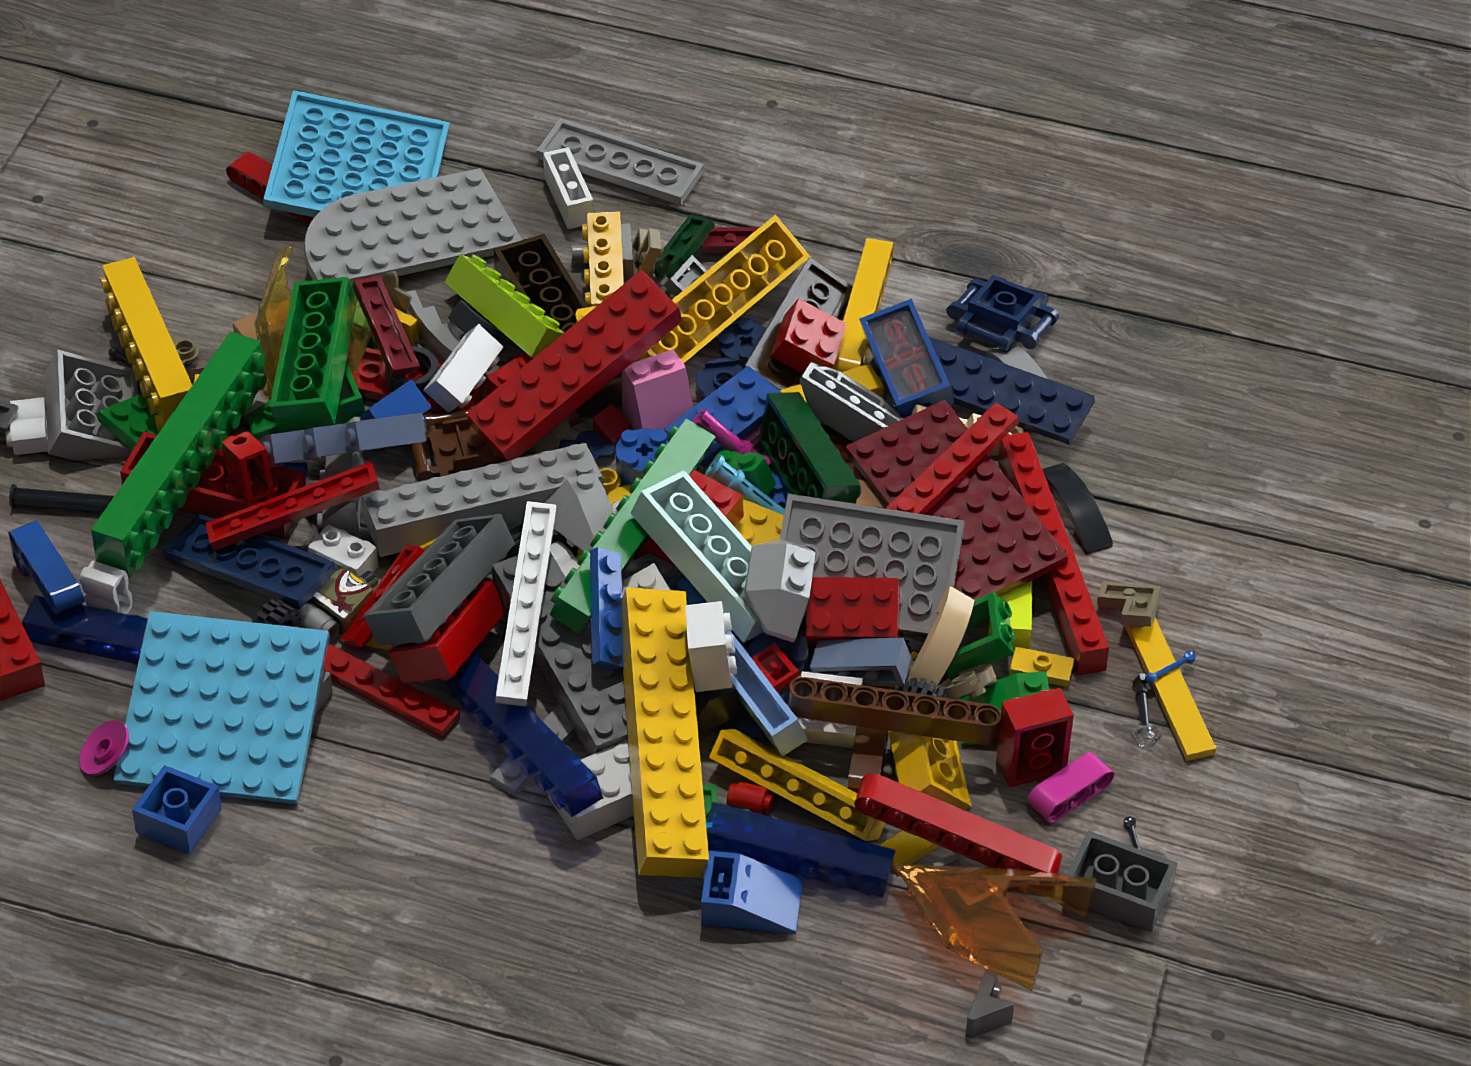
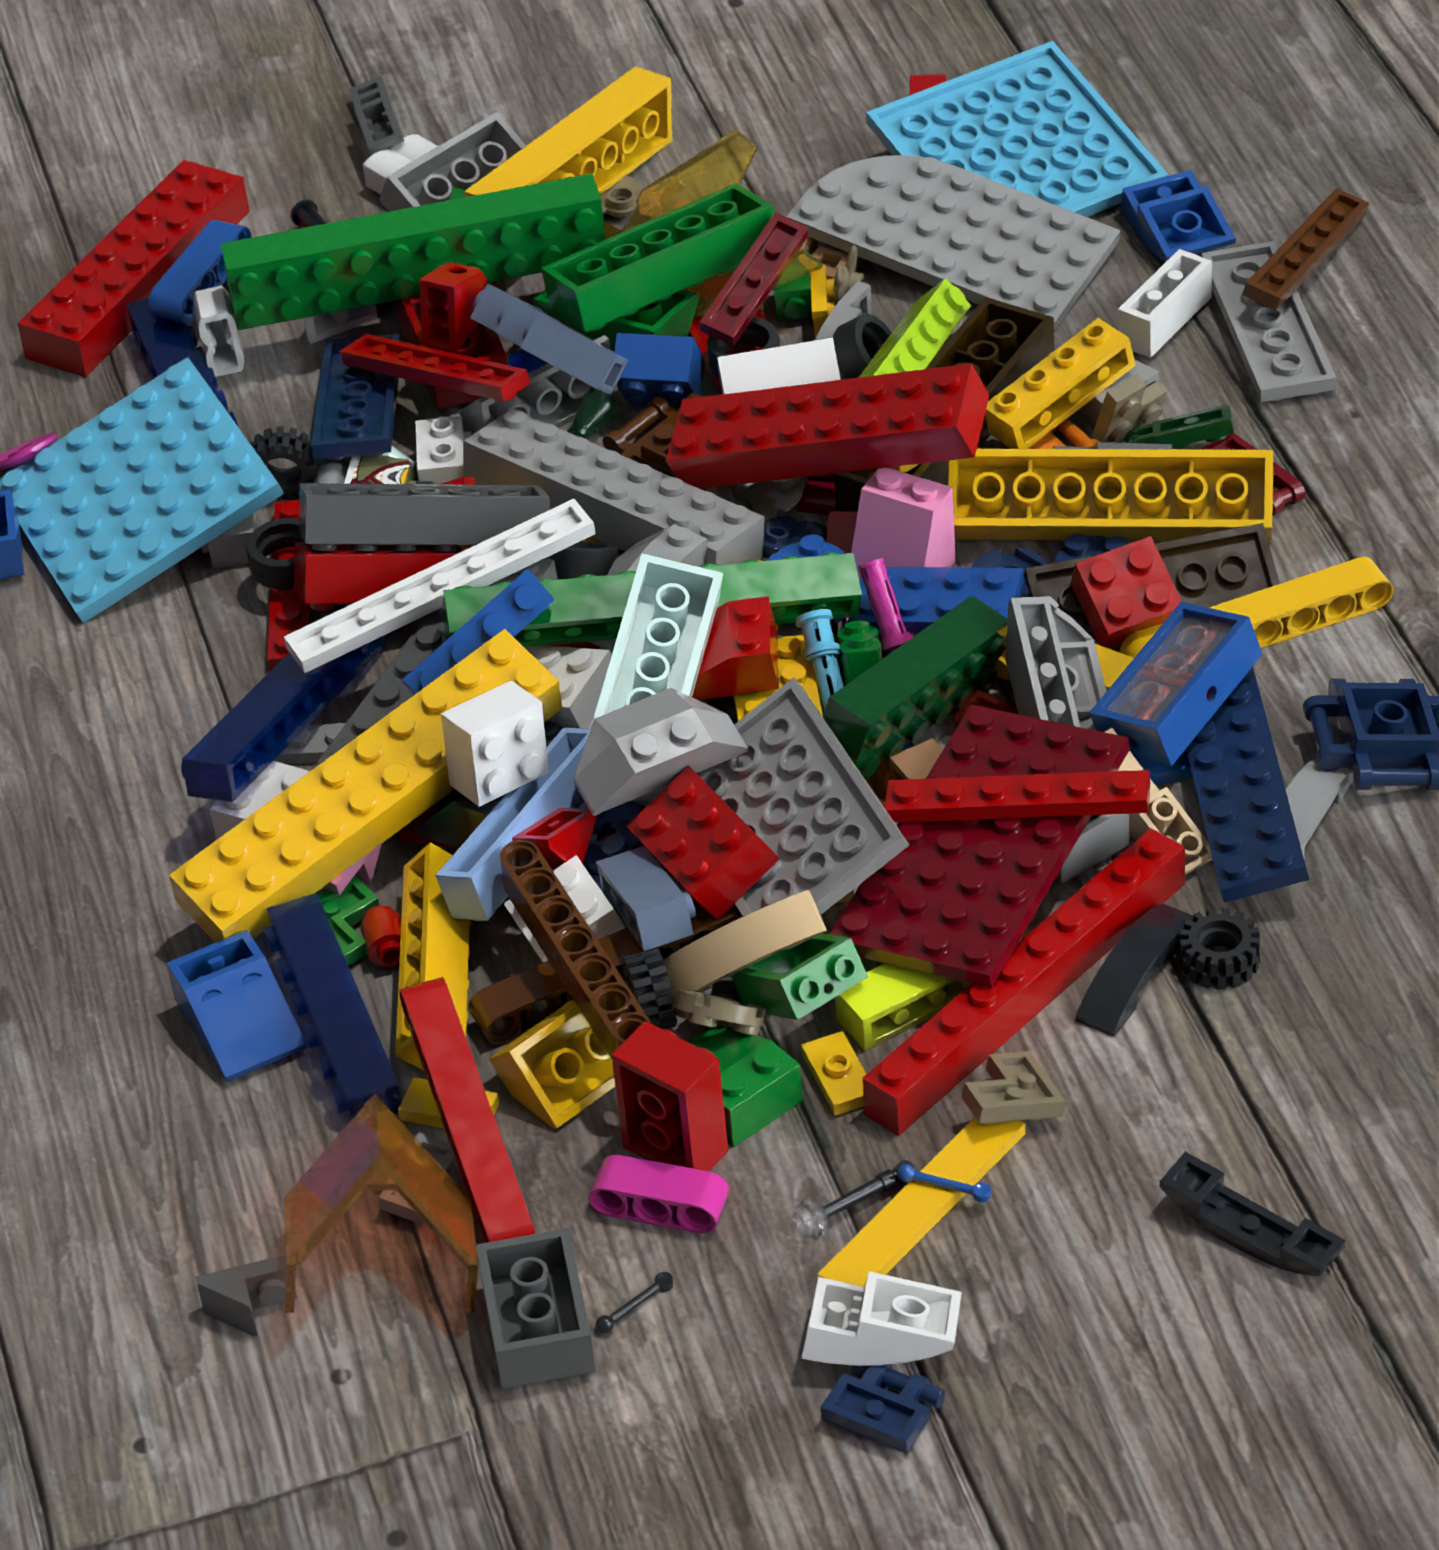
camera: 60 degrees right, 5 degrees down
none -> black tyre [246,518,304,590]
none -> clear green cone [567,389,618,441]
none -> white slope [801,1271,962,1366]
none -> dark blue plate [820,1364,945,1454]
none -> blue slope [1121,170,1236,262]
none -> black slope [1159,1151,1346,1277]
none -> black tyre [1180,908,1260,990]
none -> reddish brown plate [1242,188,1369,311]

